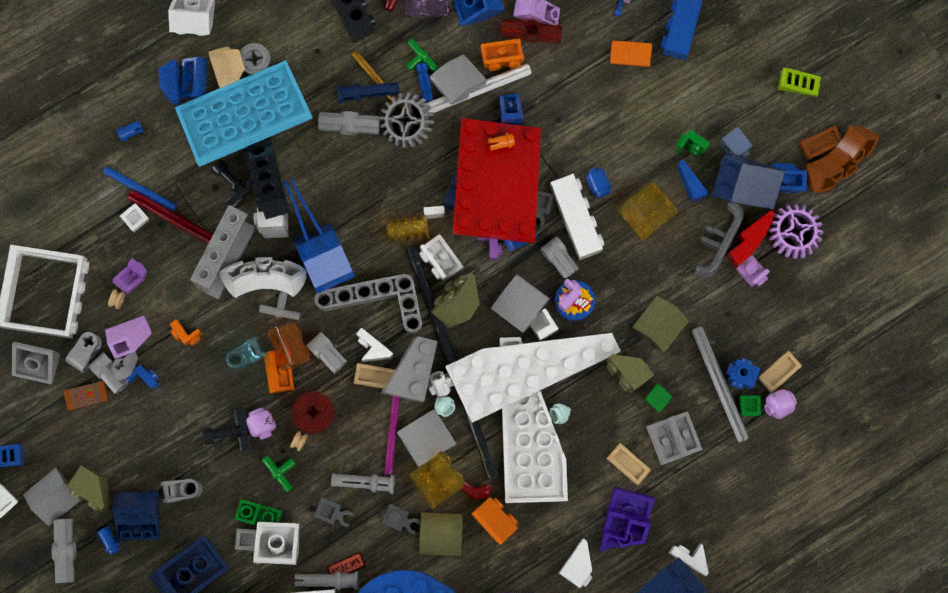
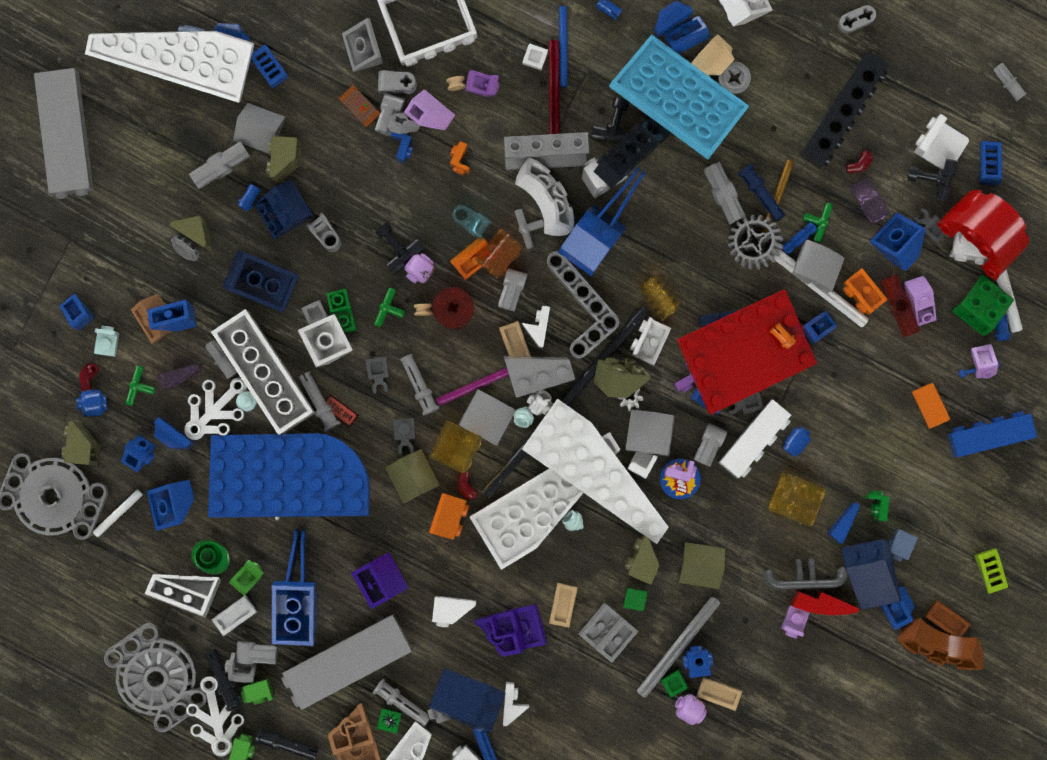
camera: 65 degrees right, 5 degrees up
white tile [424,206,445,219] -> none
lavender gear [768,204,823,259] -> none
none -> white gear [618,388,643,411]

